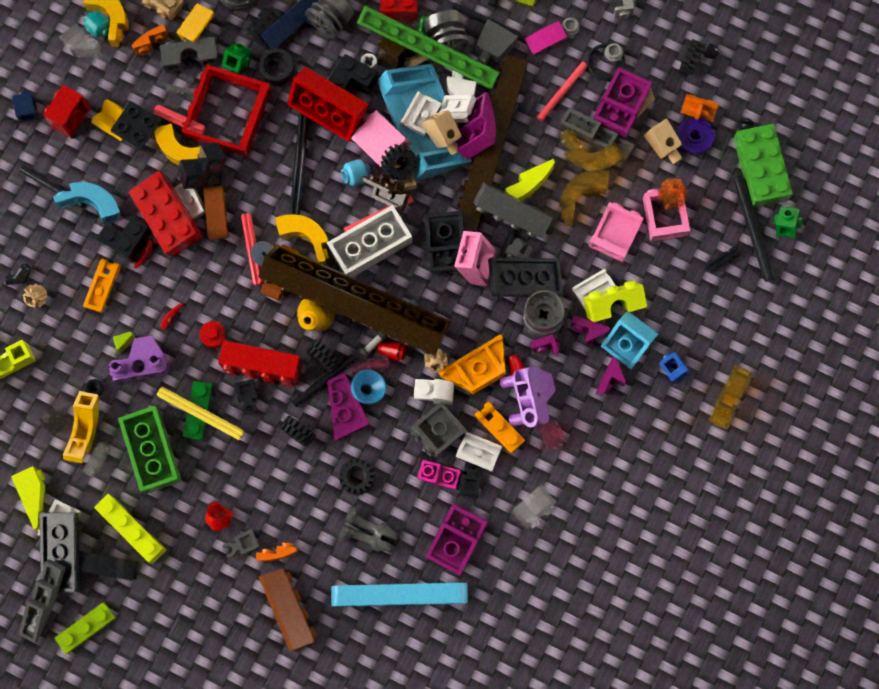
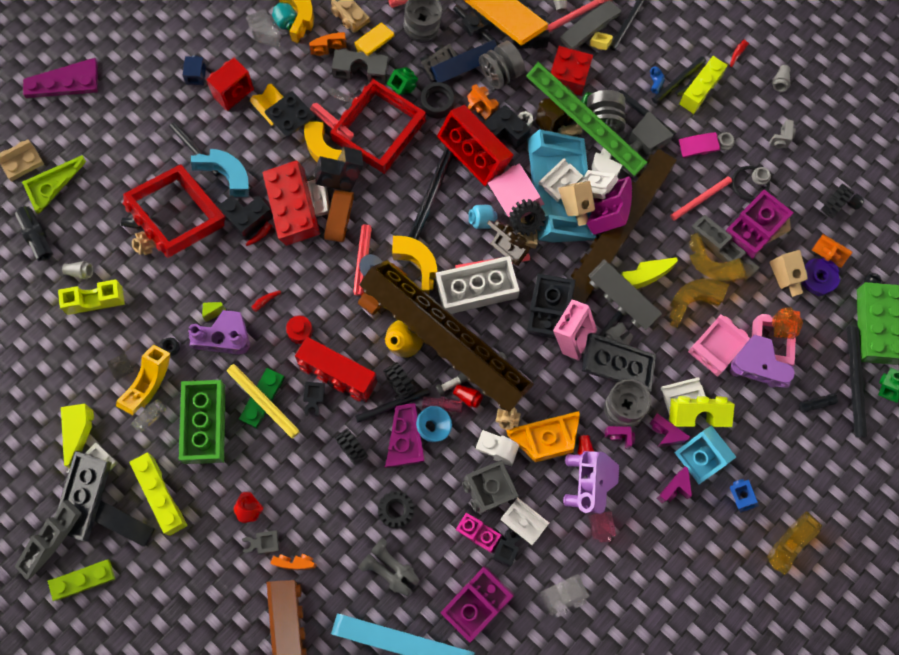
camera: 10 degrees right, 5 degrees down
light orange plate [83,258,121,313] -> none
light orange plate [474,402,525,454] -> none
none -> red window [122,164,225,258]
none -> orange hips [467,84,499,120]
none -> medium lavender piece [729,335,794,388]

